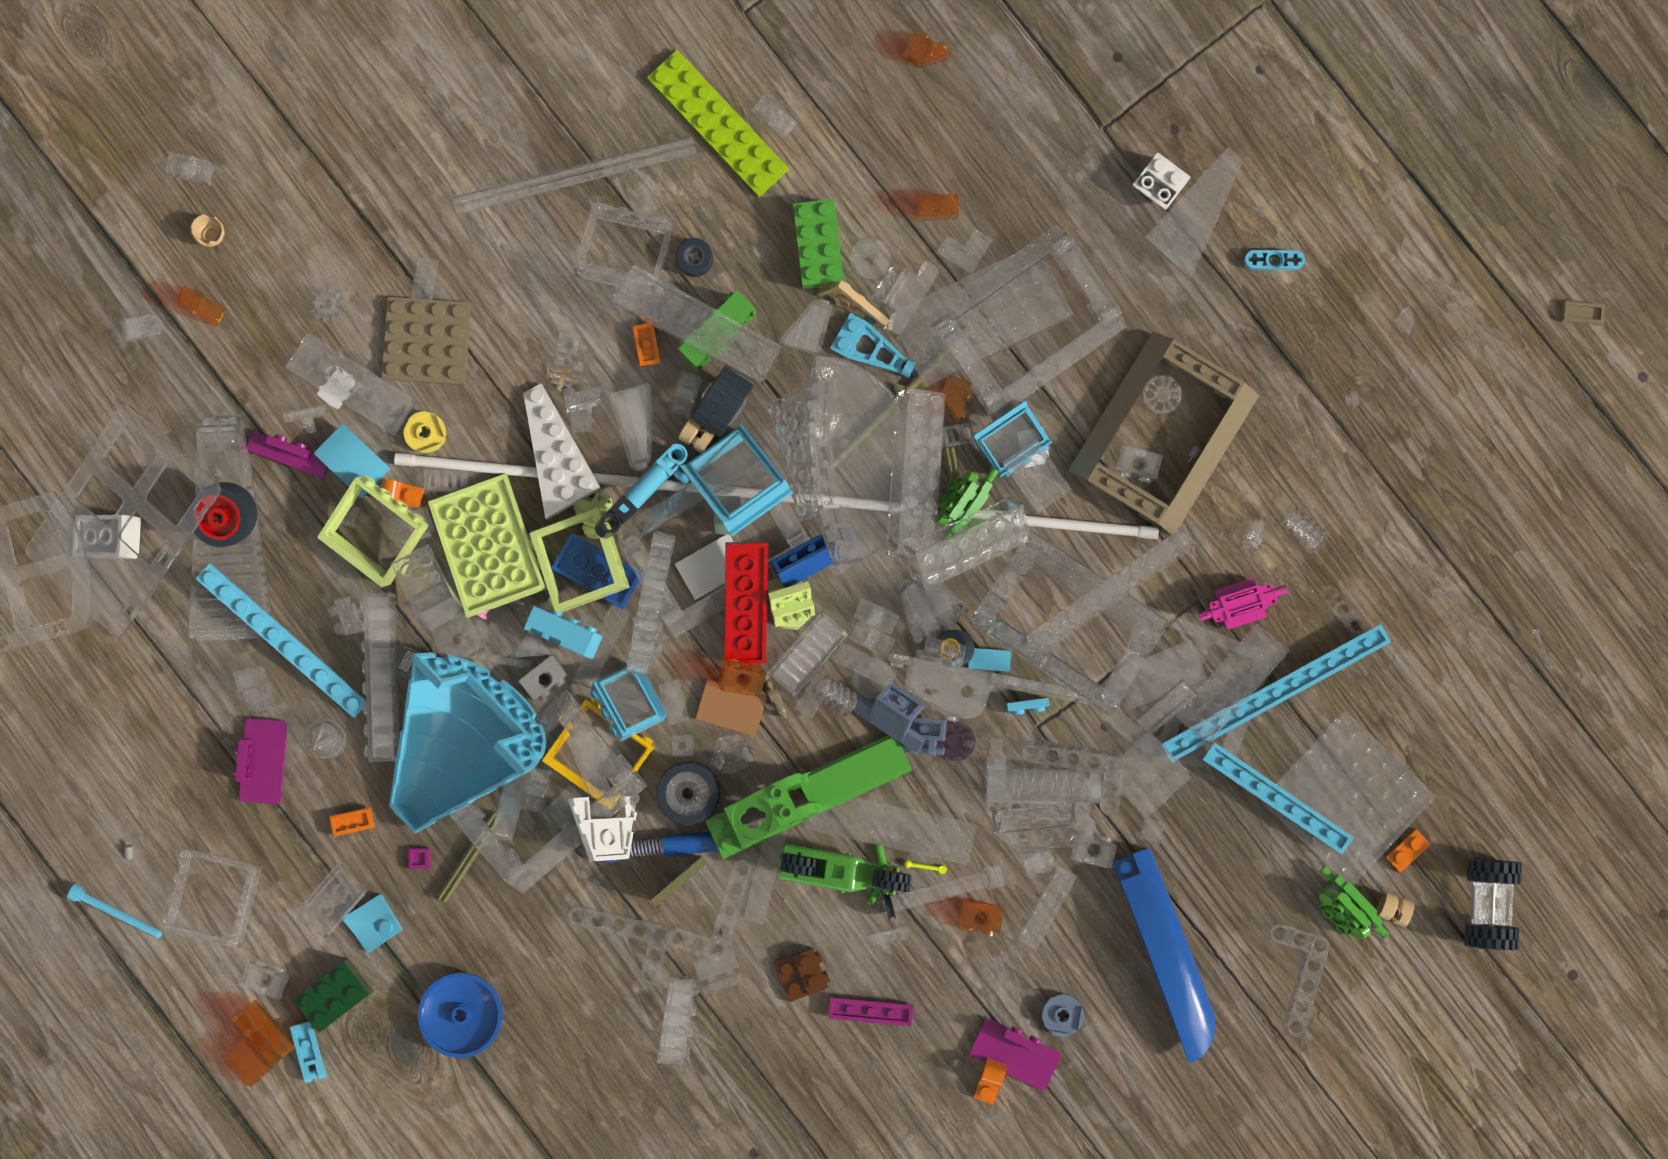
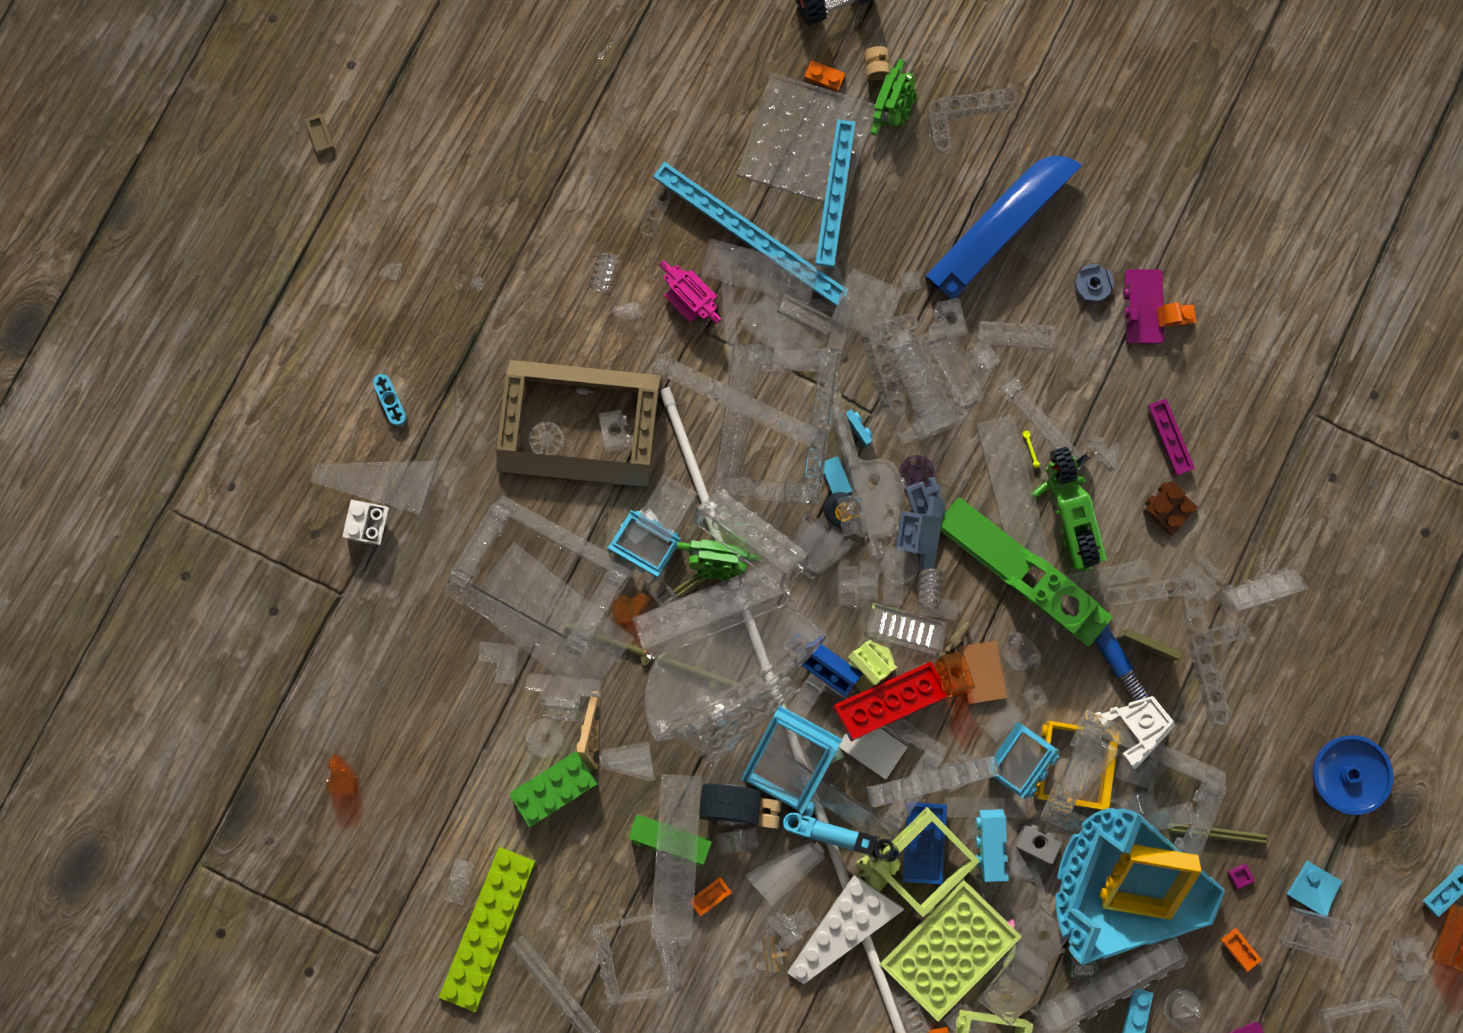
camera: 115 degrees left, 5 degrees down
dark green brick [293,959,373,1033] -> none
wheel [656,761,721,825] -> none
black wheel [676,238,713,277] -> none
medium azure plate [830,313,916,378] -> none
clear orange brick [915,194,959,221] -> none
clear orange brick [957,899,1004,936] -> none
none -> yellow window [1099,844,1202,920]

